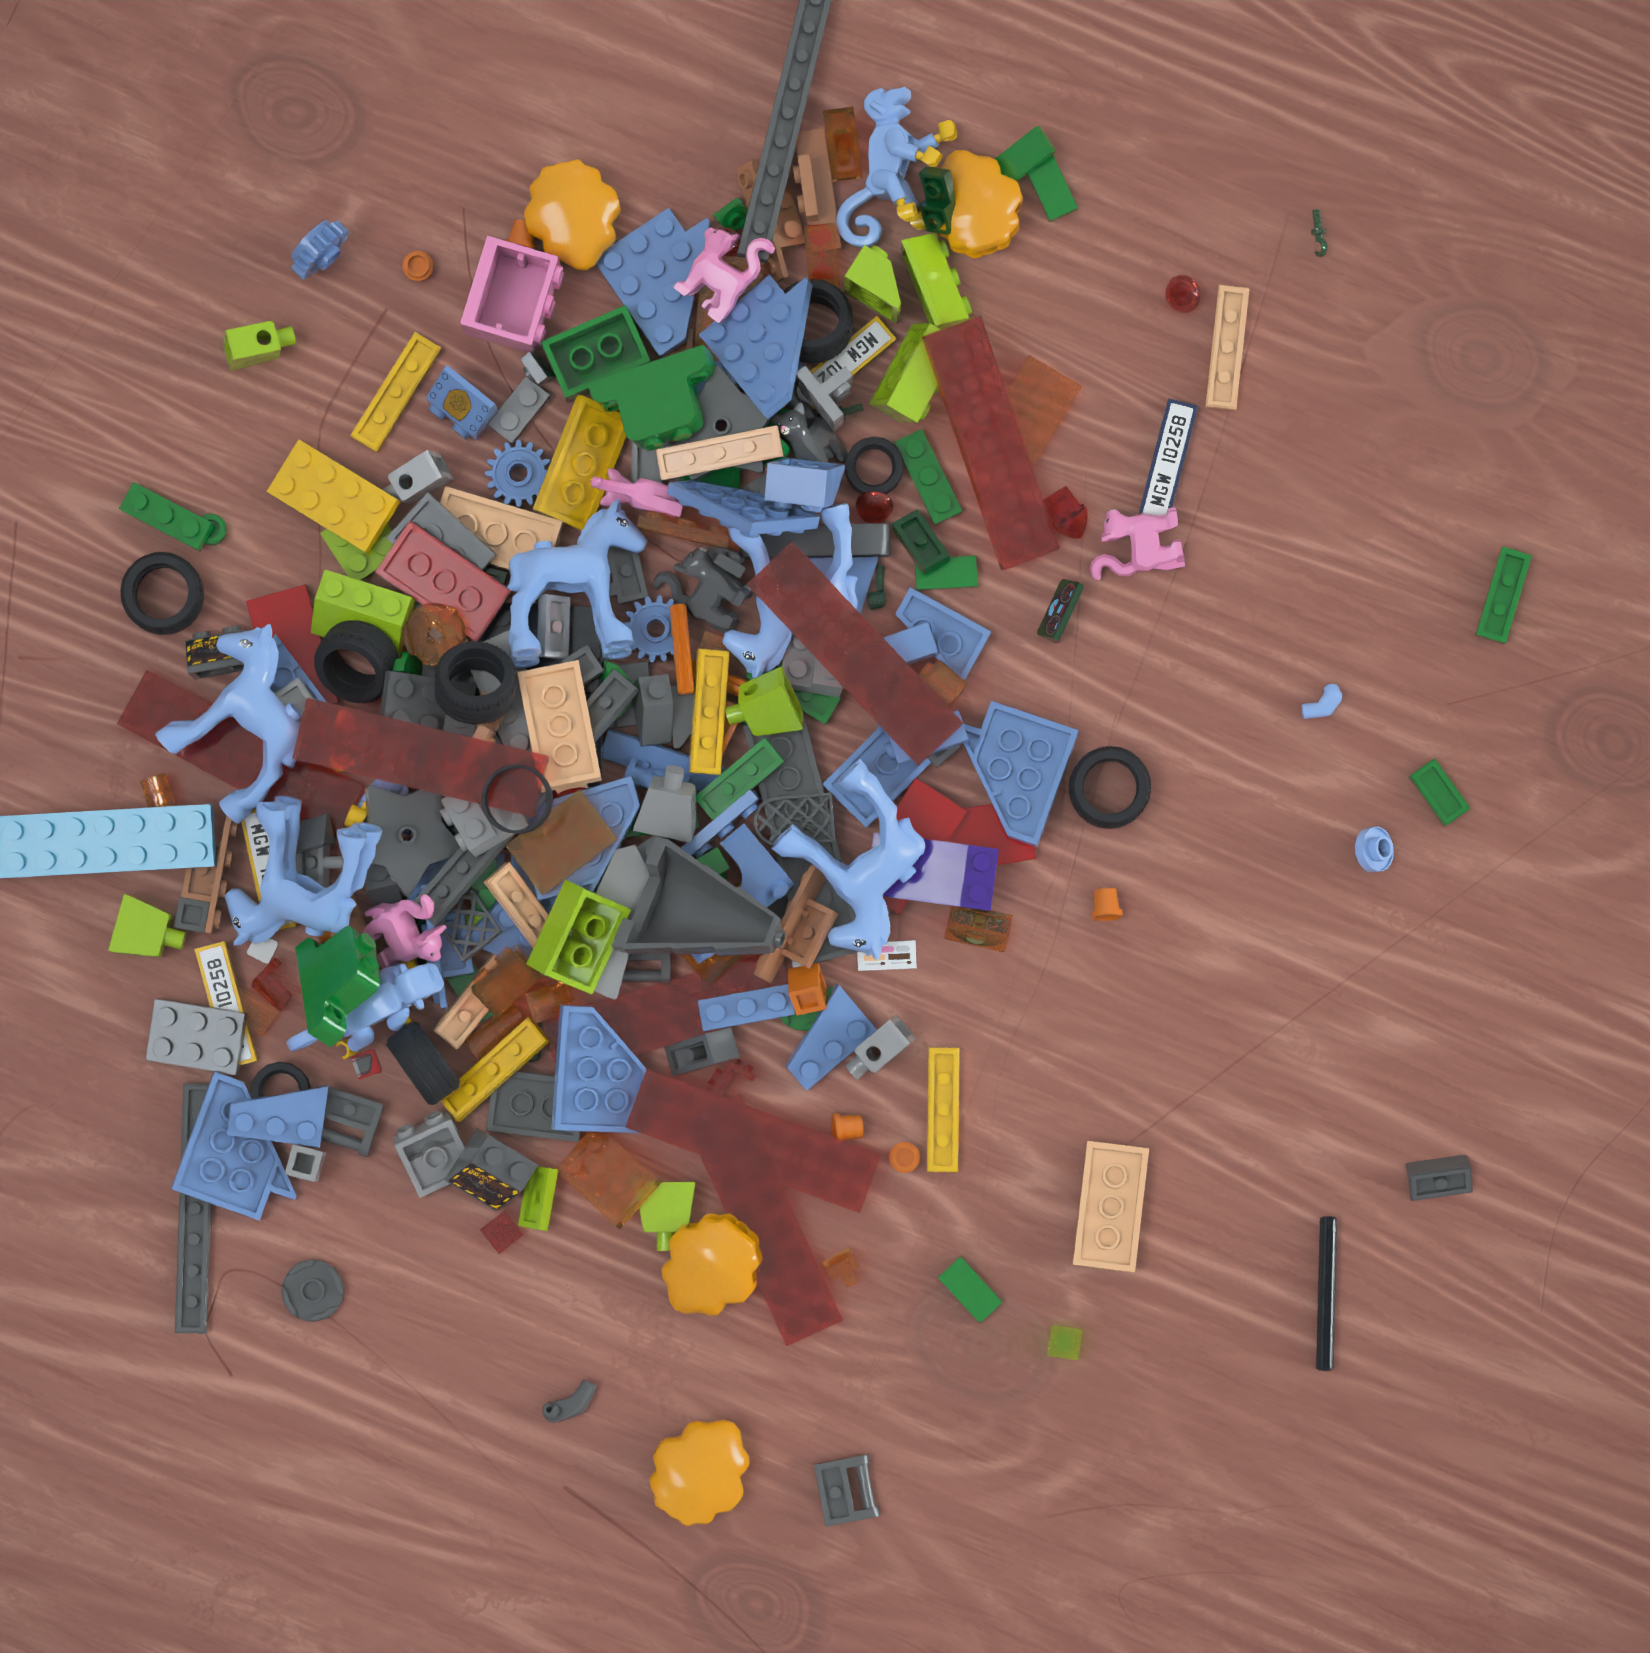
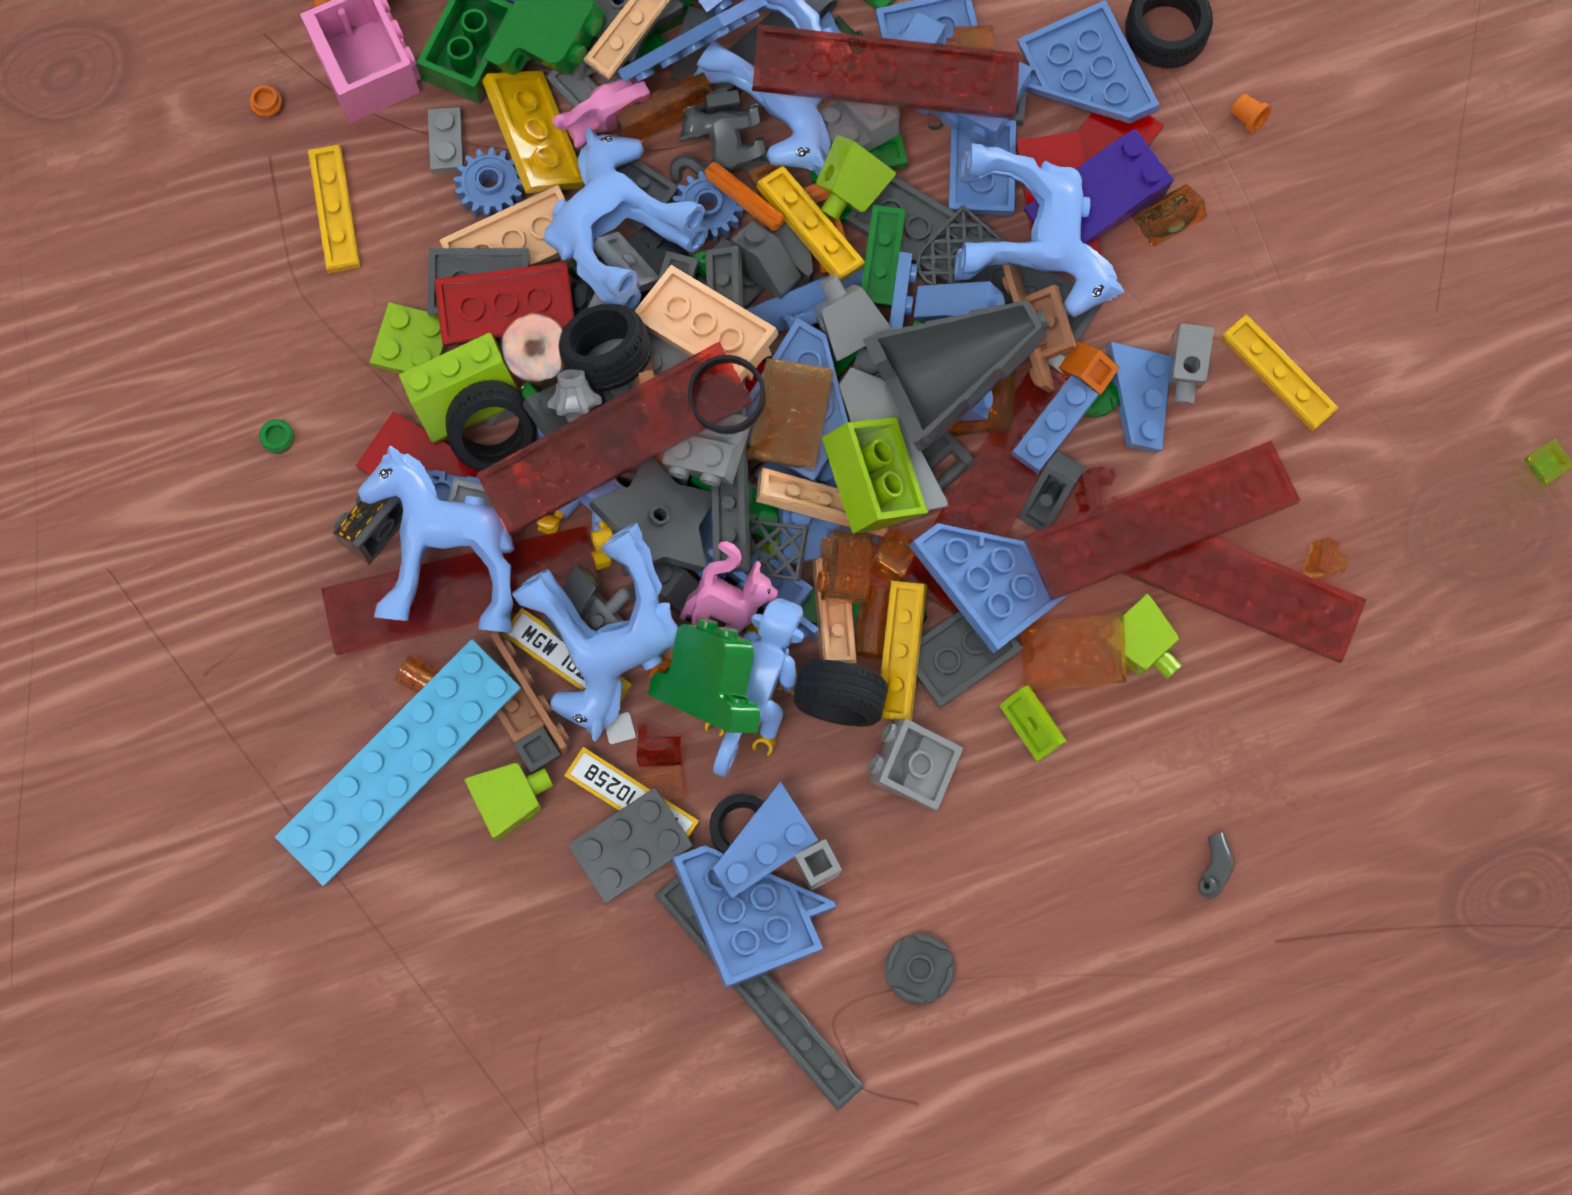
camera: 40 degrees left, 10 degrees down
green plate [119,482,215,552] -> none
black tyre [120,552,204,635] -> none
lime torso [222,321,296,372] -> none
yellow plate [266,440,401,554] -> none
medium blue gear [291,220,350,280] -> none
dark grey plate [321,1087,385,1158] -> none
sticker [351,1049,381,1080] -> none
light grey torso [382,450,455,504] -> none
medium blue slope [426,365,498,441] -> none
dark grey slope [445,1127,538,1211] -> none
clear red plate [480,1210,524,1254] -> none
plate [520,352,555,384] -> none
light orange piece [649,1419,750,1526] -> none
light orange piece [661,1213,763,1316] -> none
dark grey plate [814,1454,881,1527] -> none
orange piece [831,1113,863,1144] -> none
white sticker [857,940,917,971] -> none
orange plate [889,1142,920,1173] -> none
green tile [937,1256,1003,1323] -> none
light nougat piece [1072,1141,1149,1273] -> none
none -> light grey rock [547,369,602,423]

